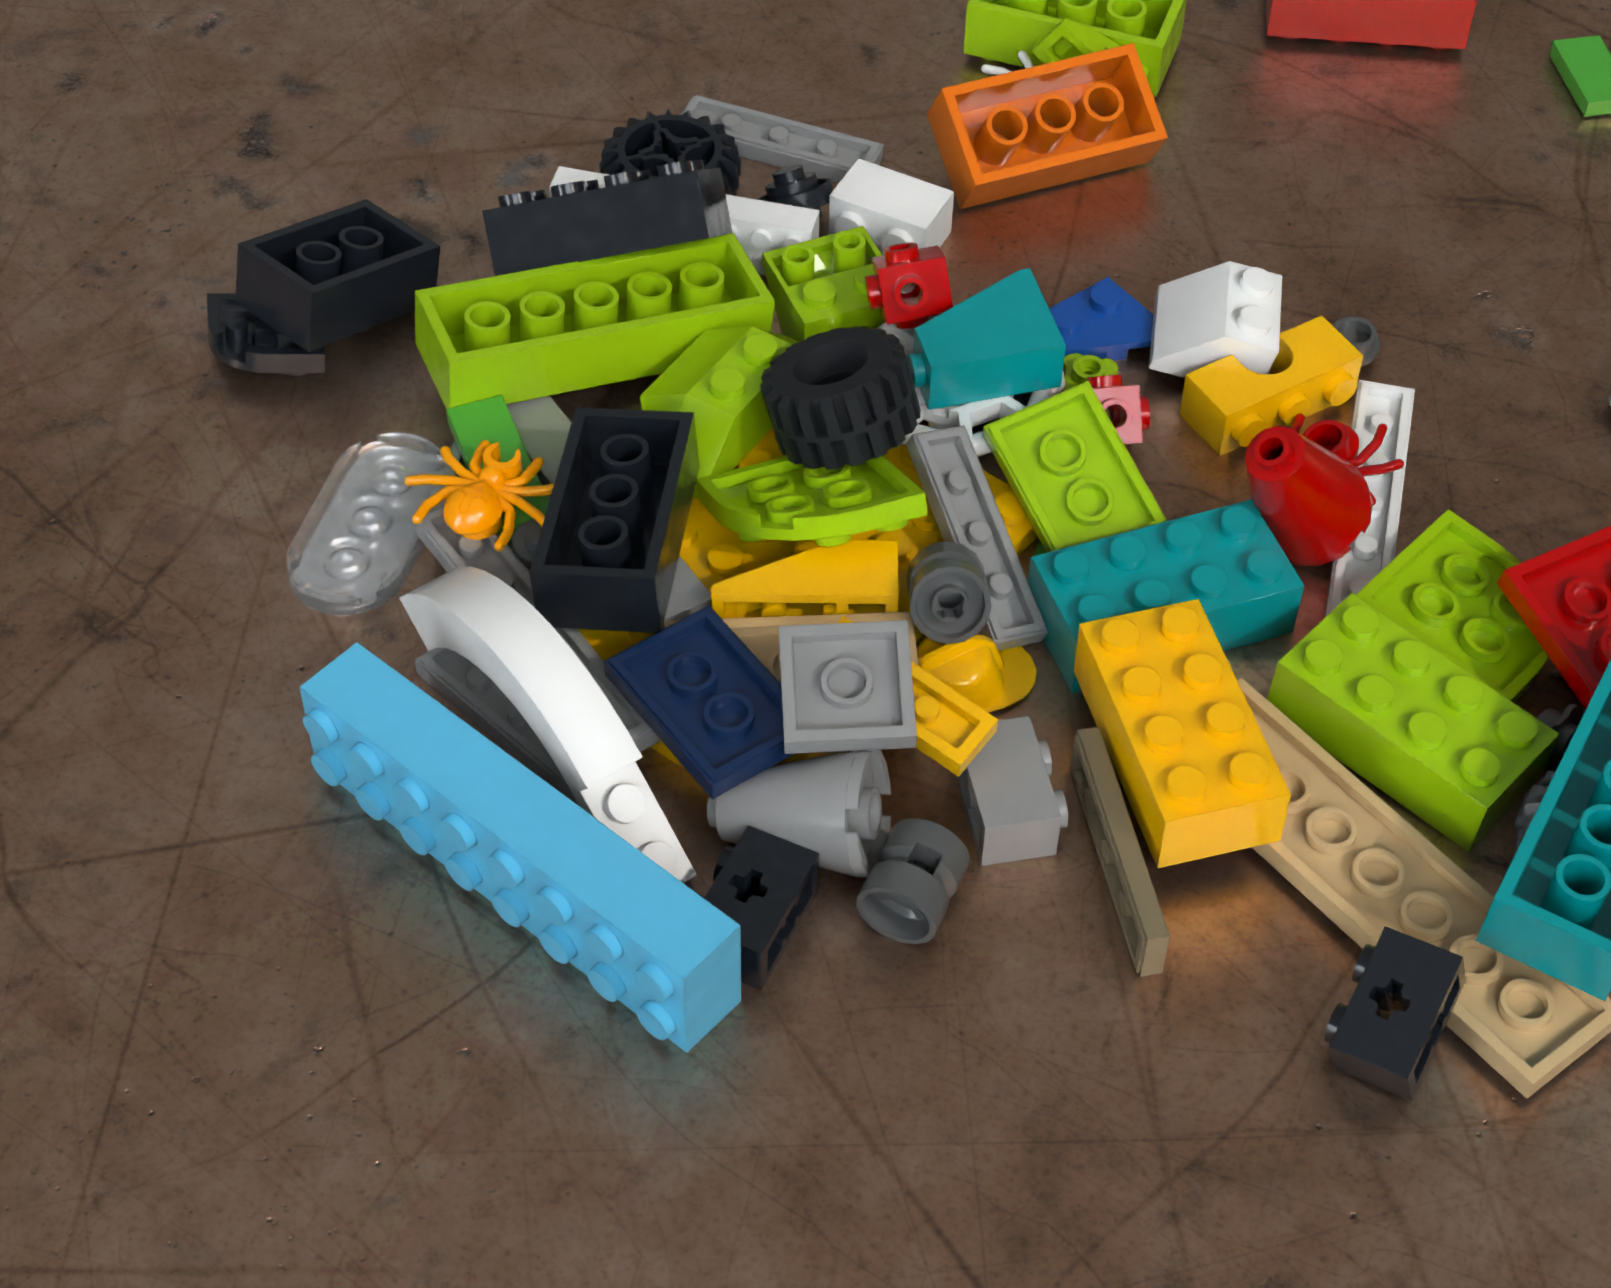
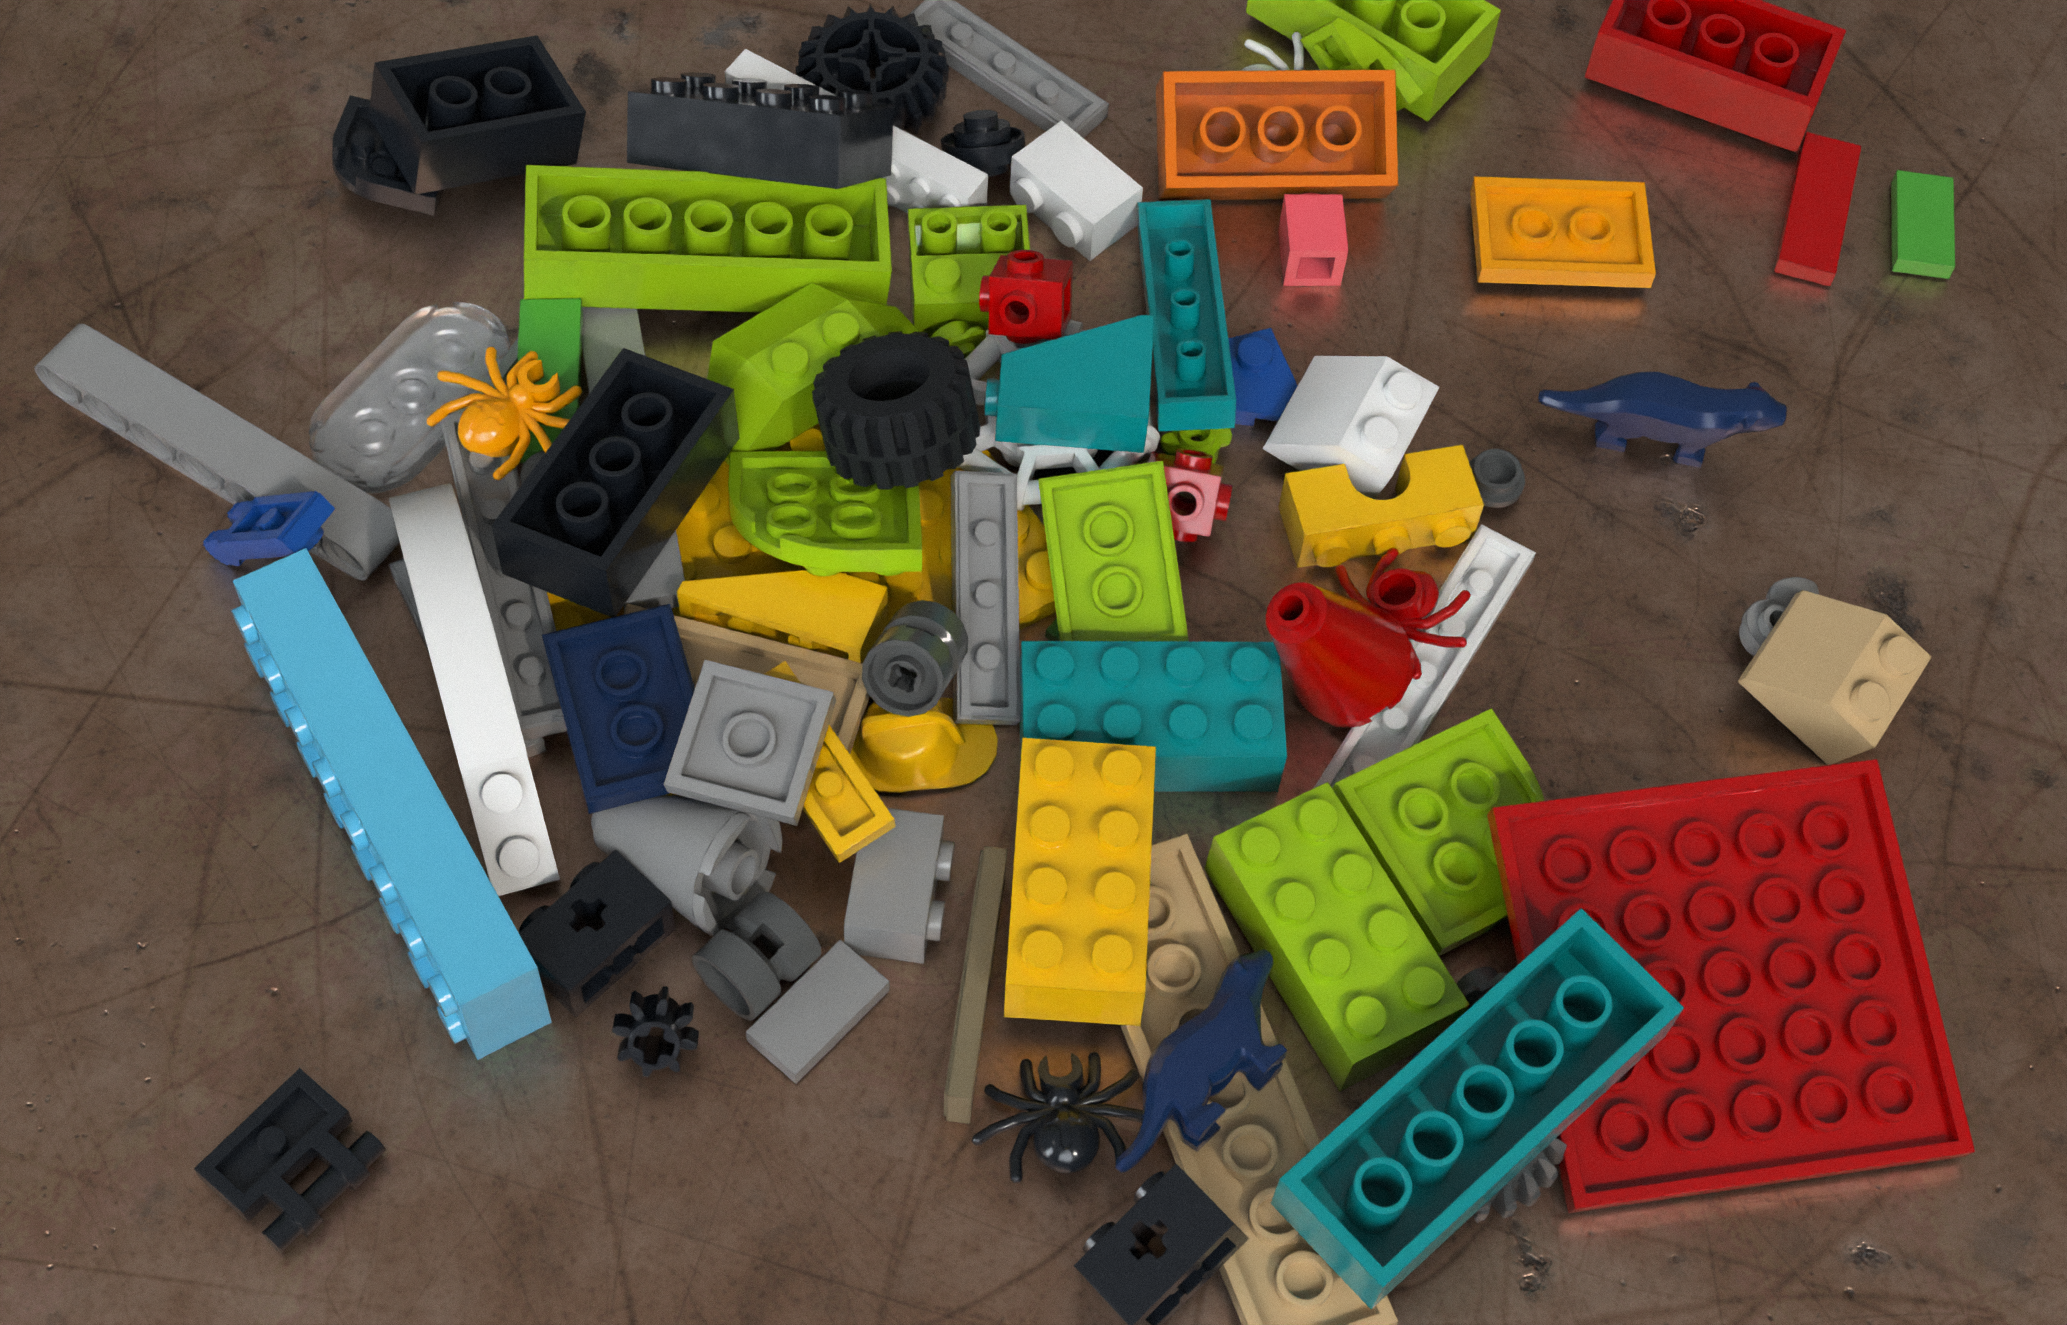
camera: 15 degrees right, 10 degrees up
none -> light grey beam [34,323,400,581]
none -> black plate [194,1068,386,1253]
none -> blue hinge [203,491,335,566]
none -> black gear [612,986,699,1077]
none -> light grey tile [746,940,890,1084]
none -> black animal [972,1052,1142,1184]
none -> dark blue animal [1115,949,1287,1173]
none -> teal piece [1138,199,1236,431]
none -> coral brick [1278,193,1348,286]
none -> light orange plate [1470,176,1656,288]
none -> dark blue animal [1538,372,1787,468]
none -> red tile [1774,132,1862,286]

